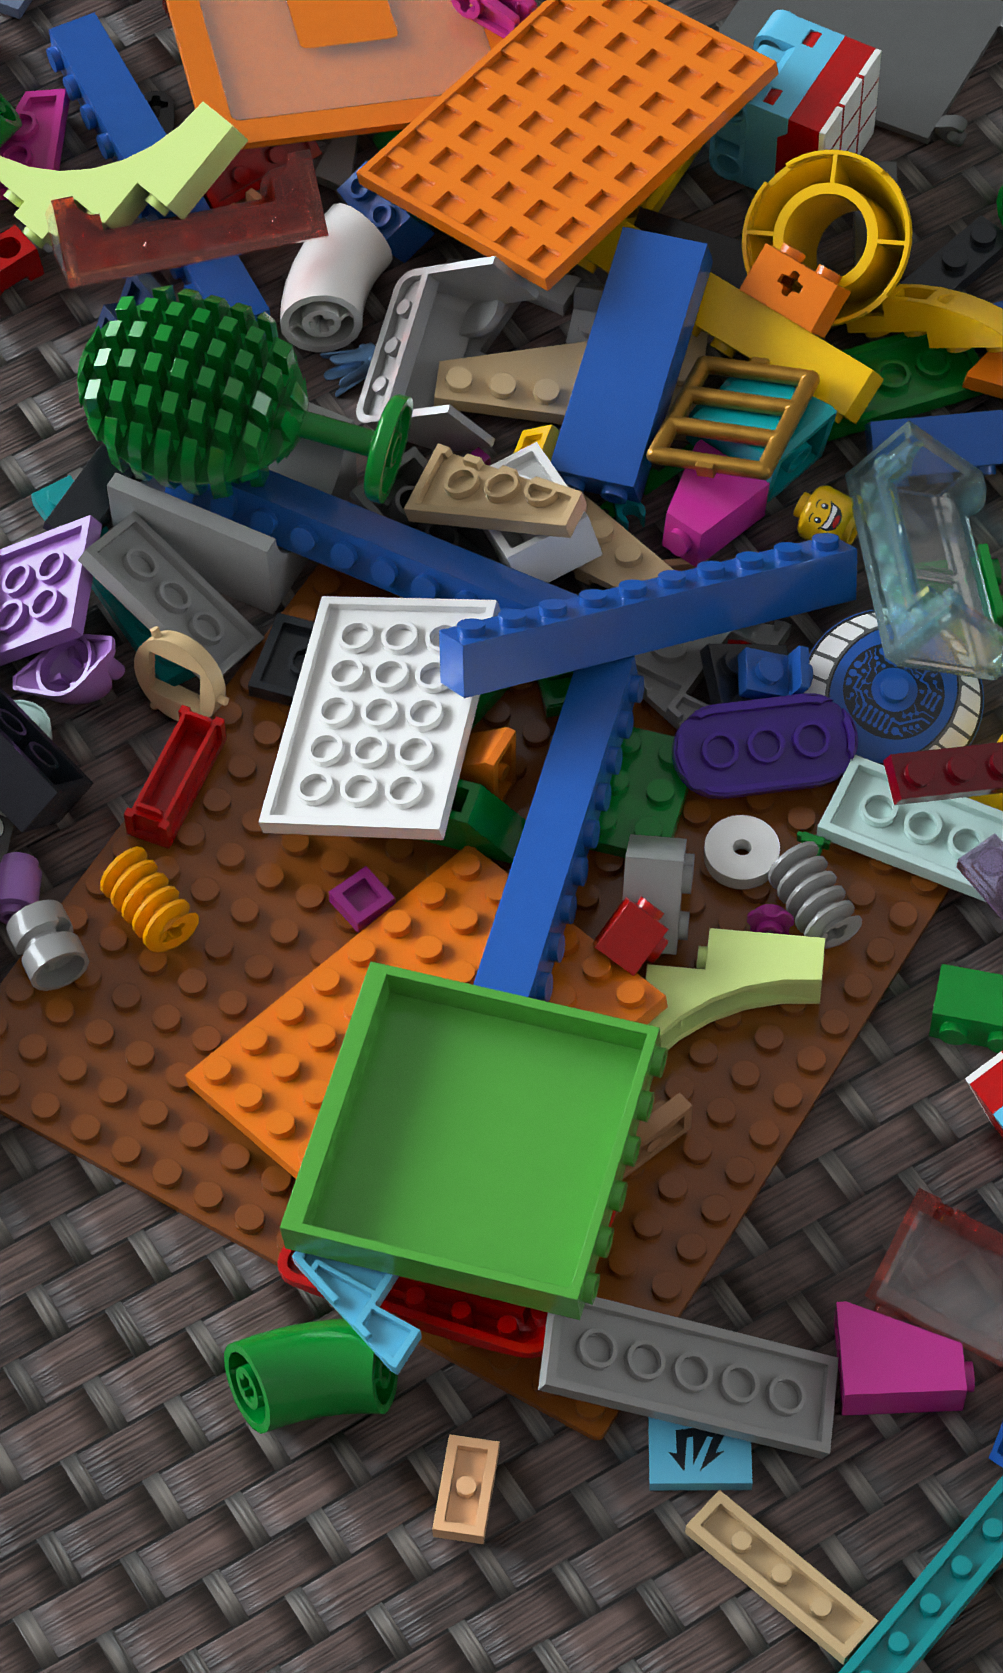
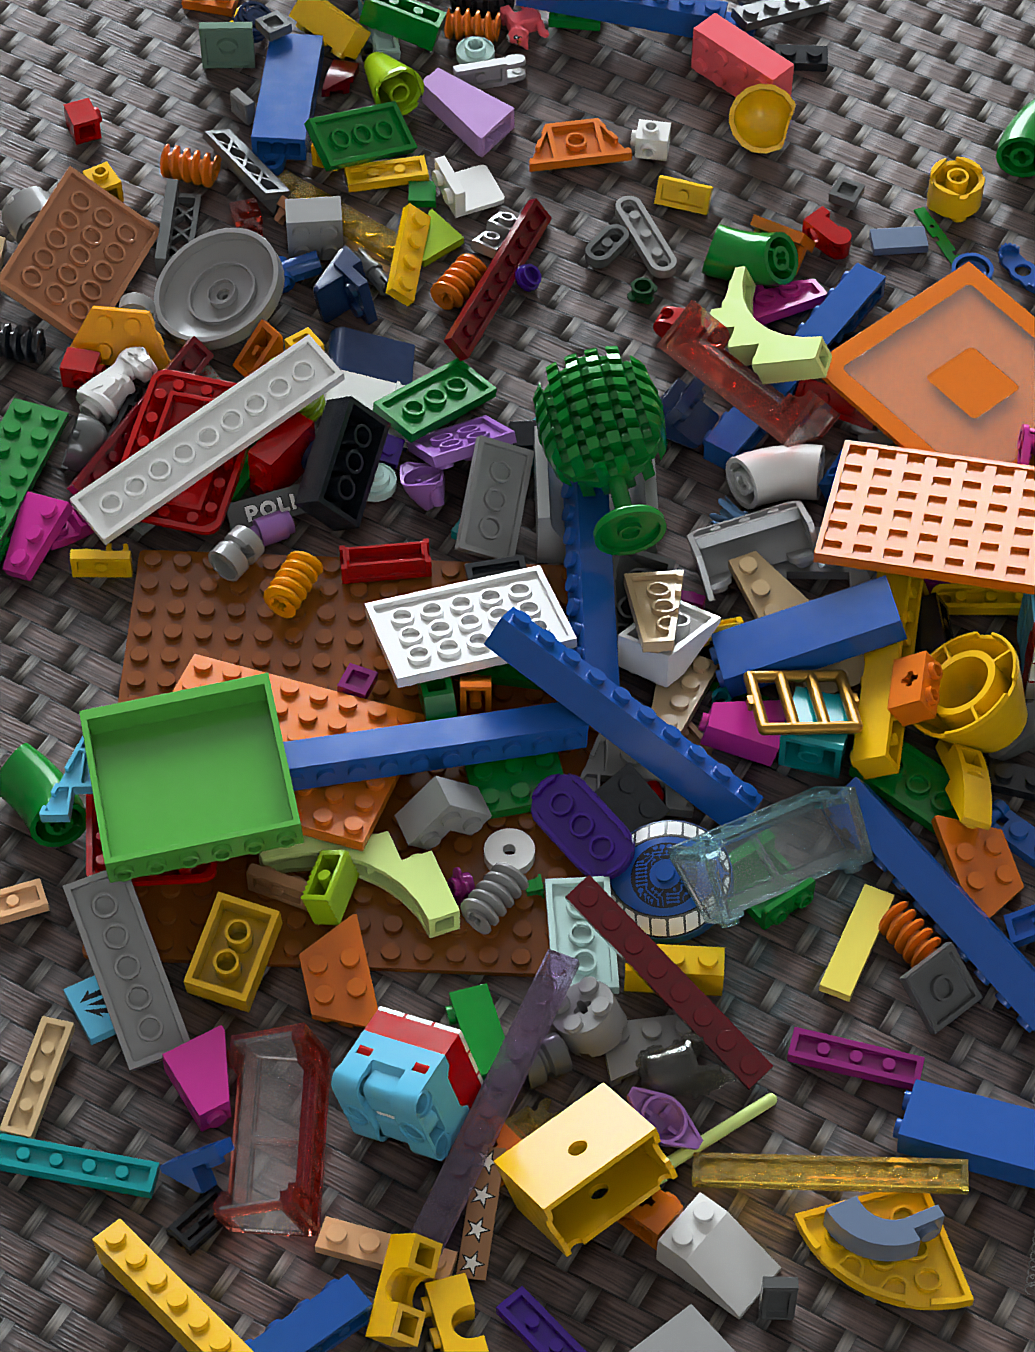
camera: 60 degrees right, 5 degrees down
tan piece [134,626,229,721] -> none
red brick [592,896,669,976] -> none
blue bracket [738,646,813,699] -> none
yellow head [793,485,864,545] -> none
none -> yellow brick [183,892,283,1013]
none -> orange wing [299,914,378,1028]
none -> lime brick [300,850,360,925]

